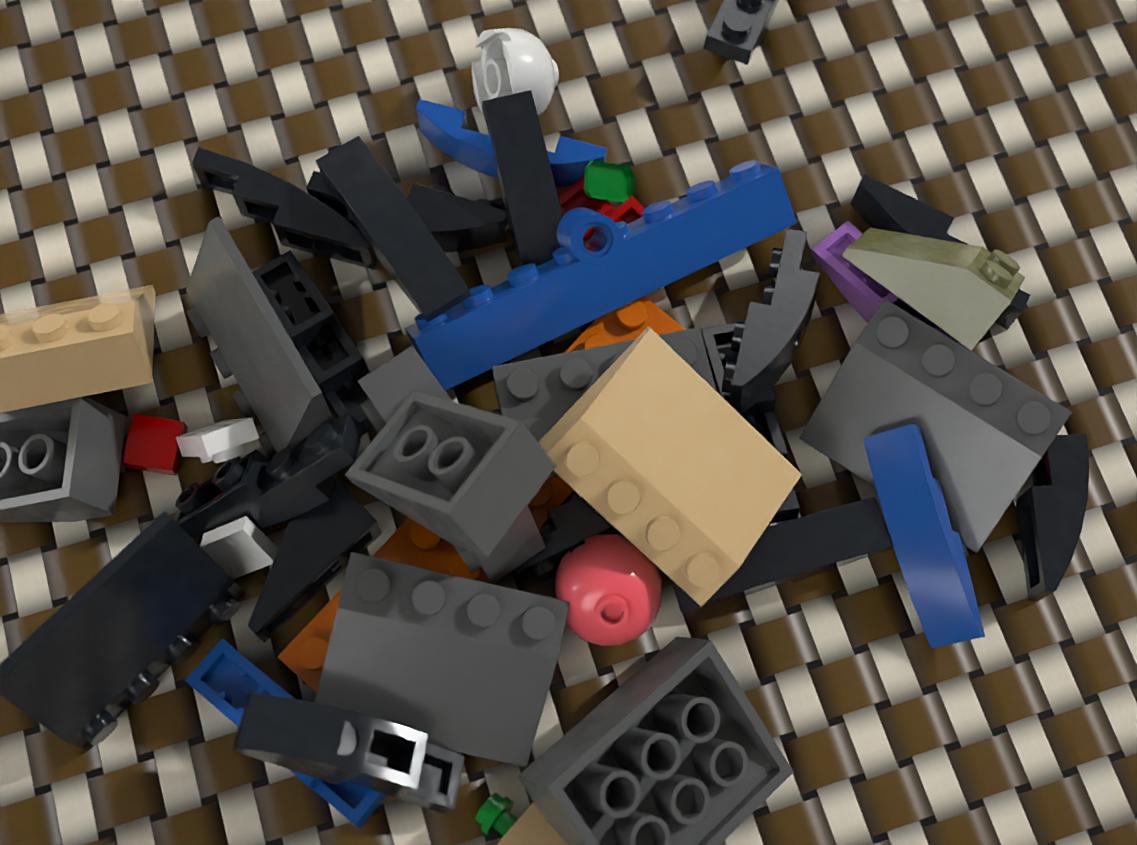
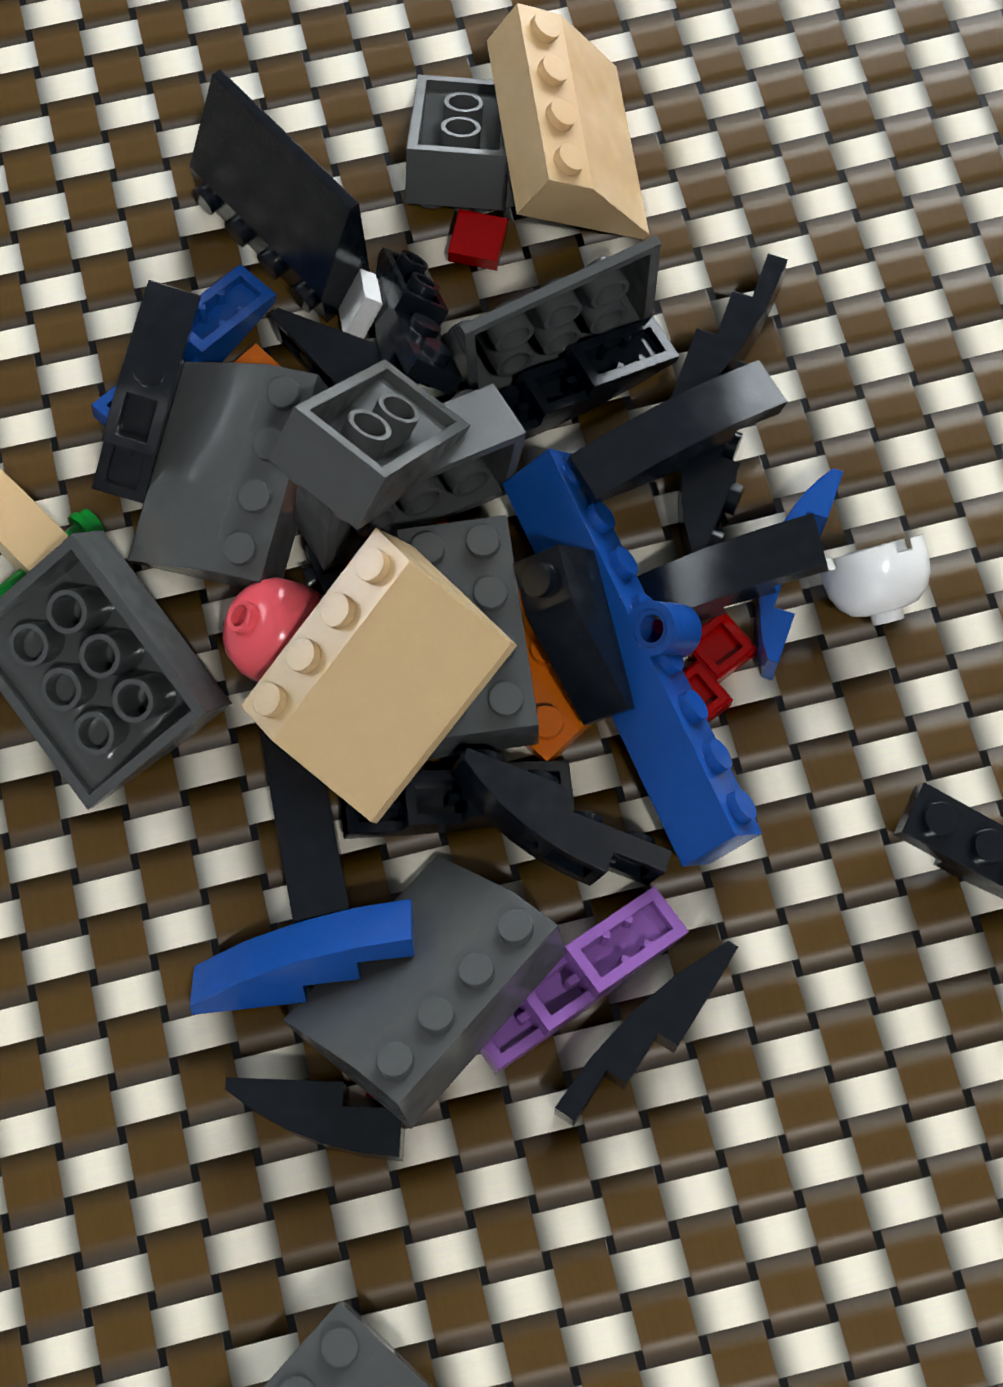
camera: 100 degrees right, 0 degrees up
white plate [176,418,259,463] -> none
green piece [584,160,634,203] -> none
olive slope [842,228,1025,351] -> none
none -> black slope [513,544,635,725]

